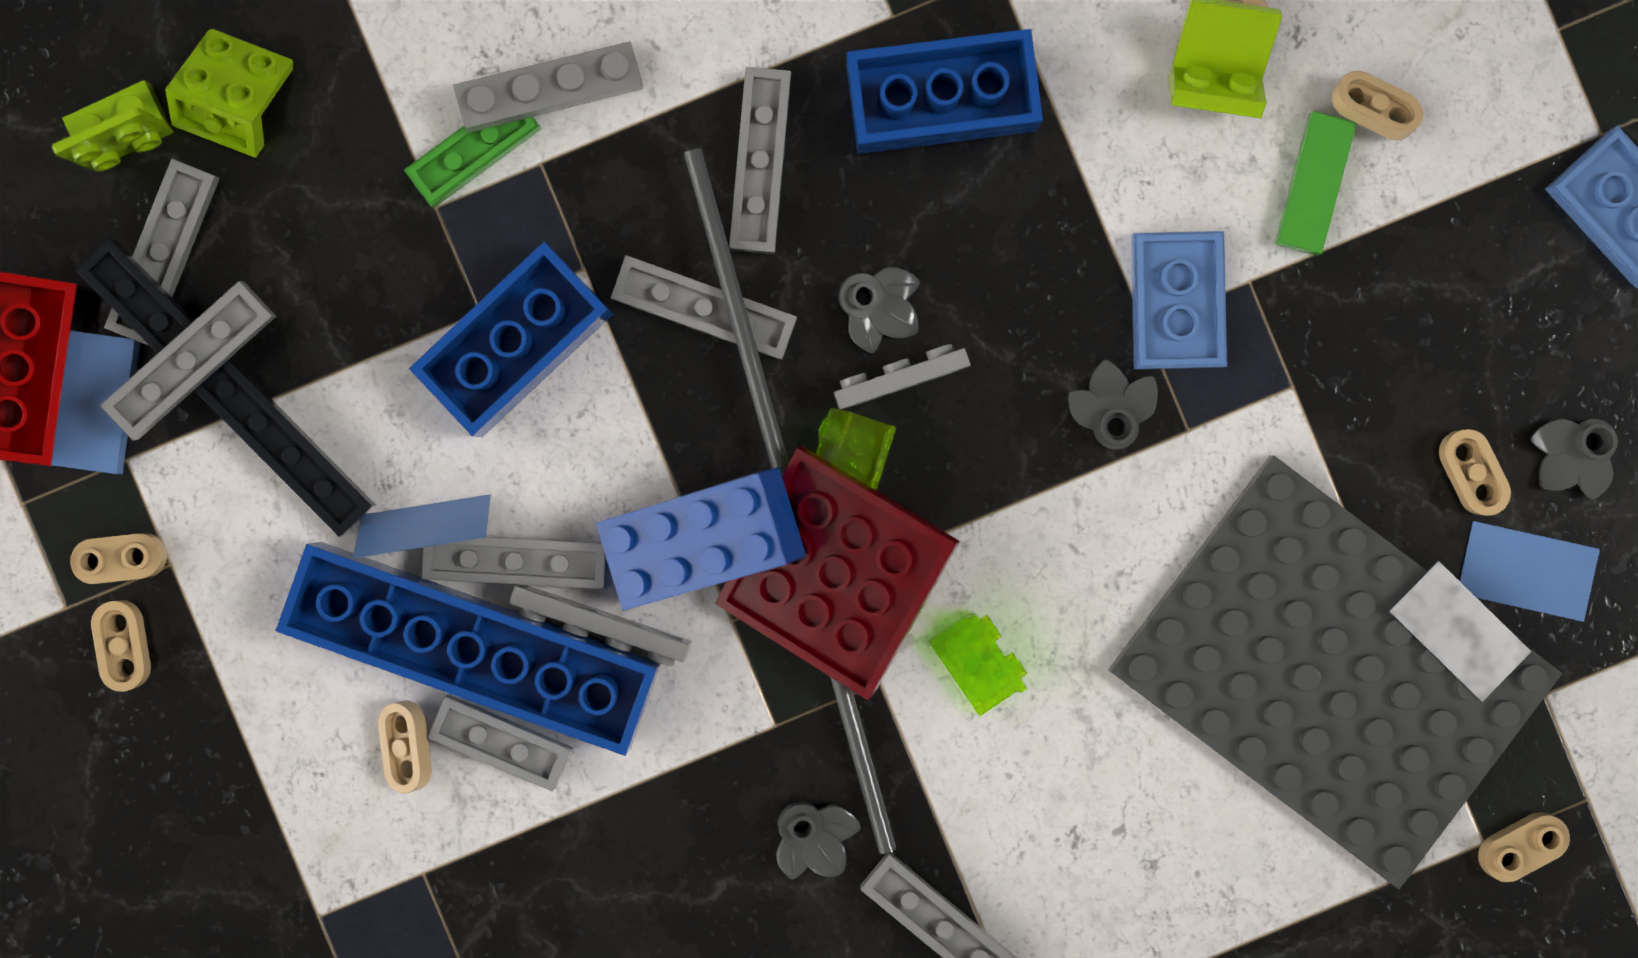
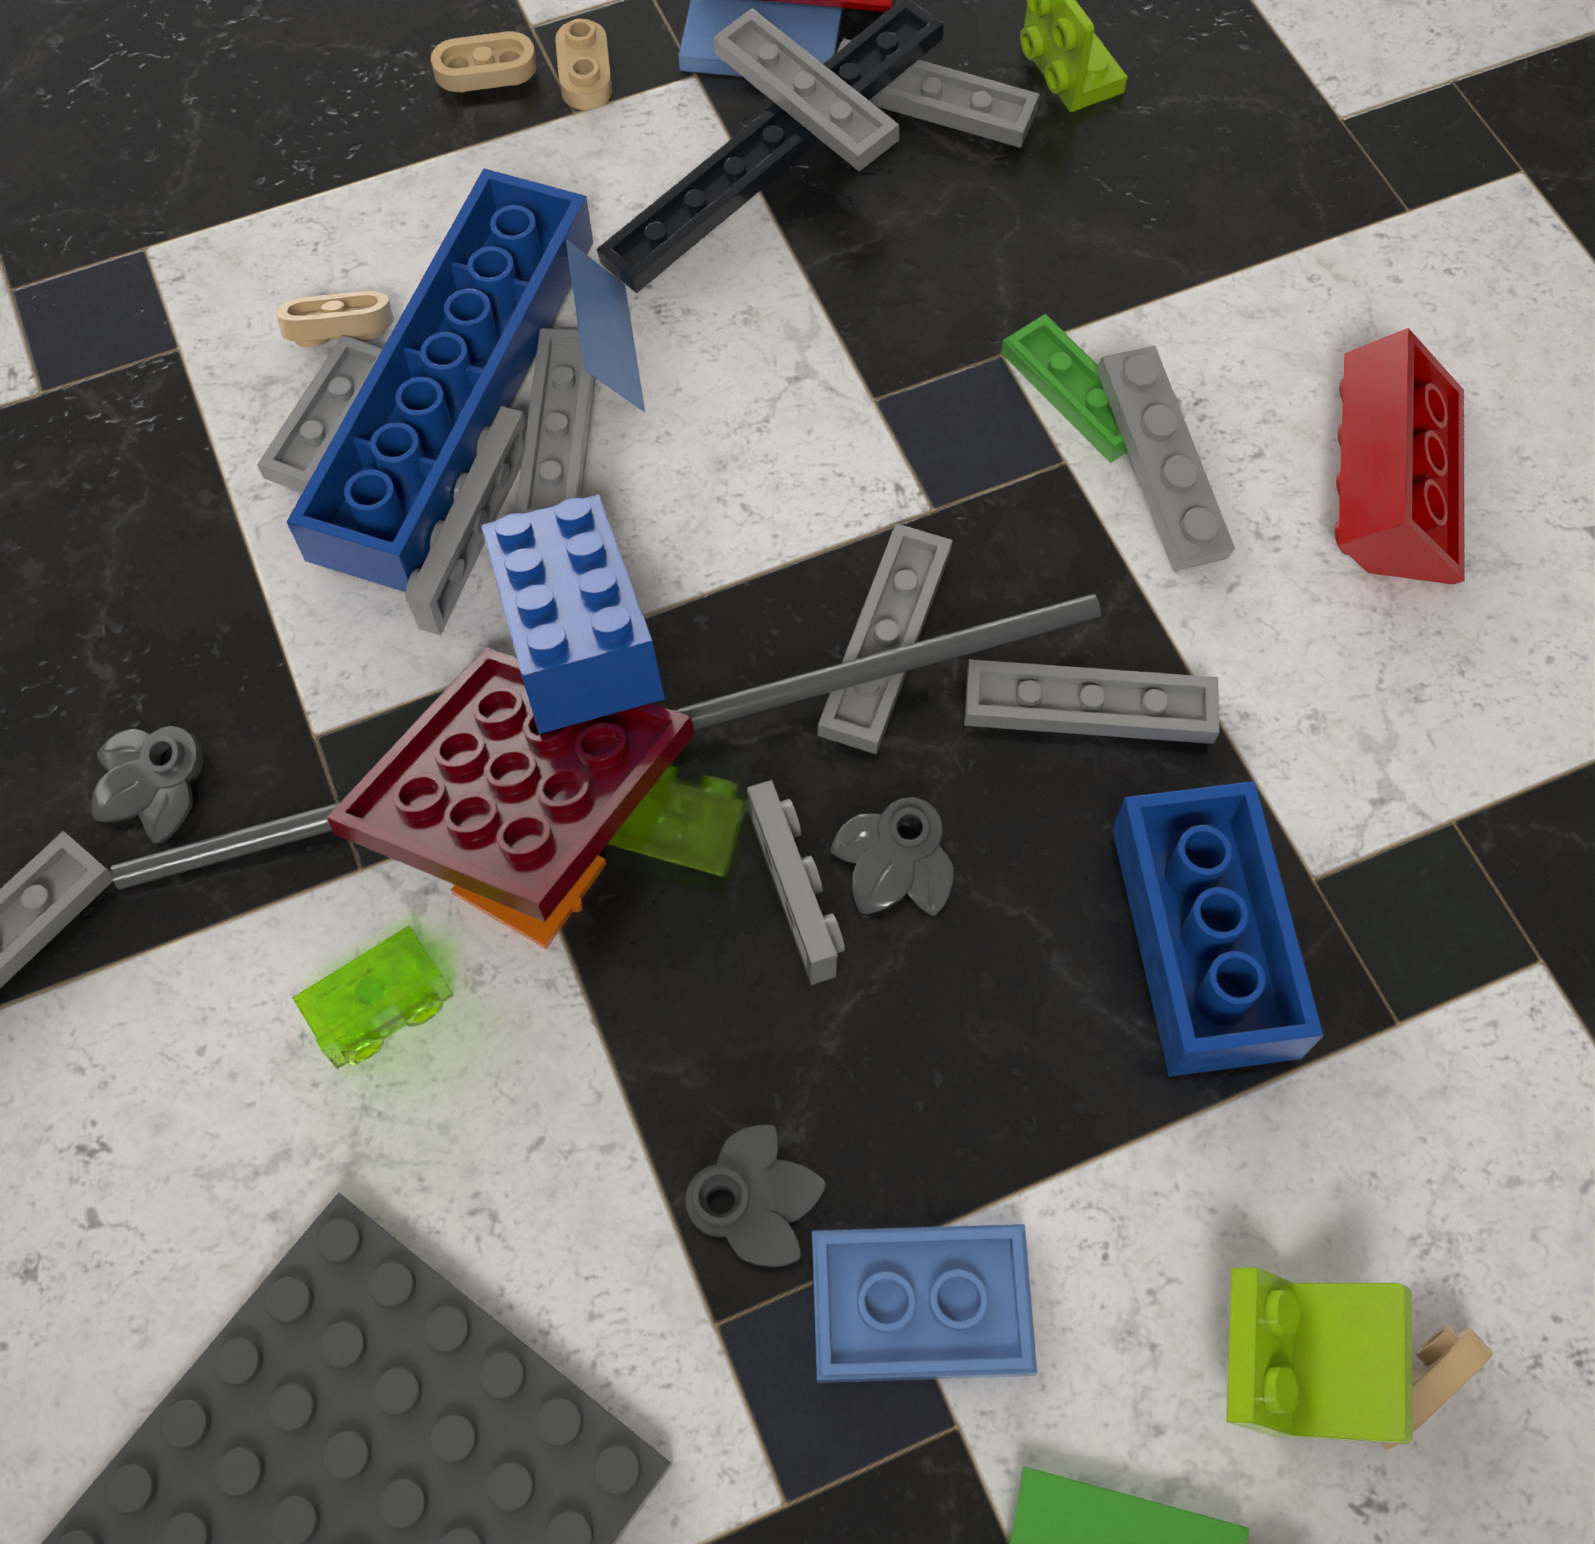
camera: 90 degrees right, 25 degrees down
lime bracket [165,29,293,158] -> none
blue brick [409,242,614,438] -> none

